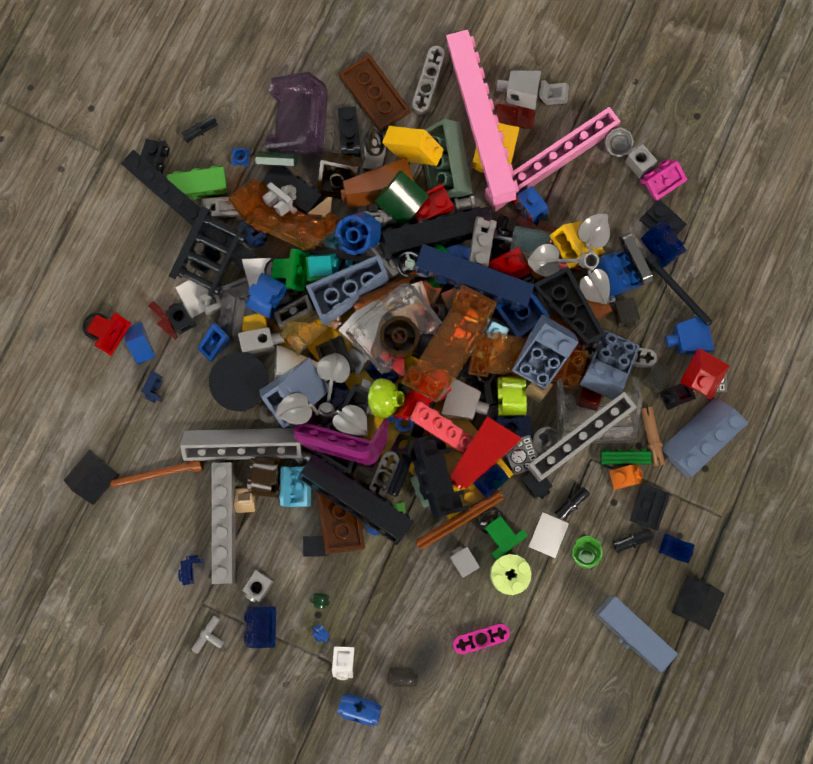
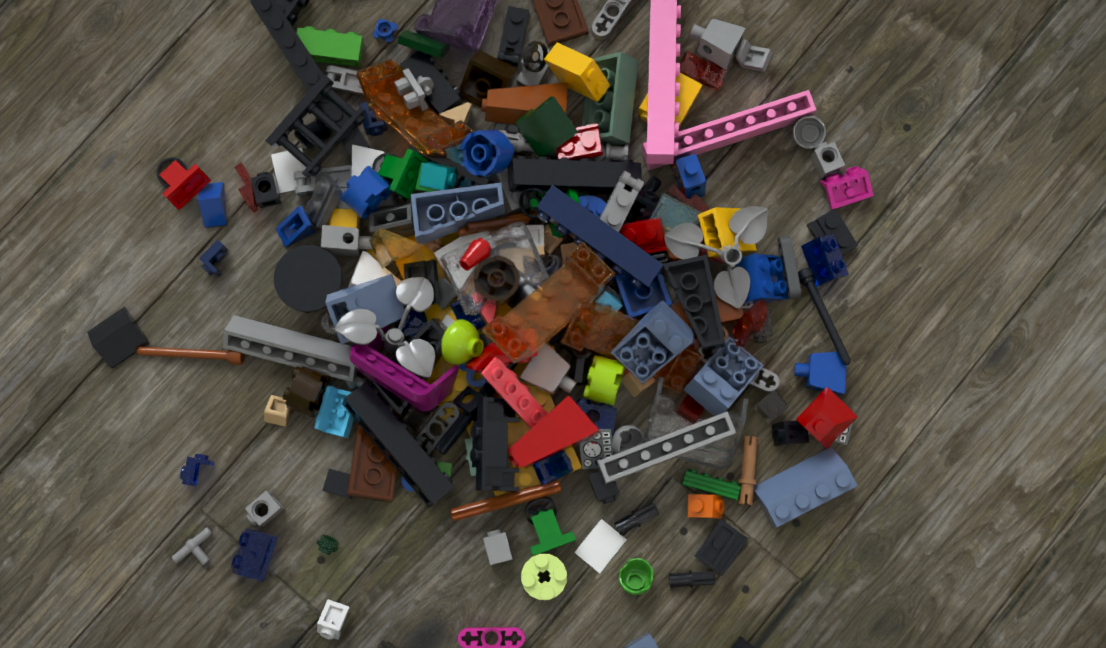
camera: 10 degrees right, 0 degrees up
light grey brick [212,462,236,584] -> none
blue plate [312,624,330,643] -> none
clear blue bracket [658,534,695,563] -> none
none -> red cone [459,238,492,271]
none -> clear red slope [733,300,768,347]

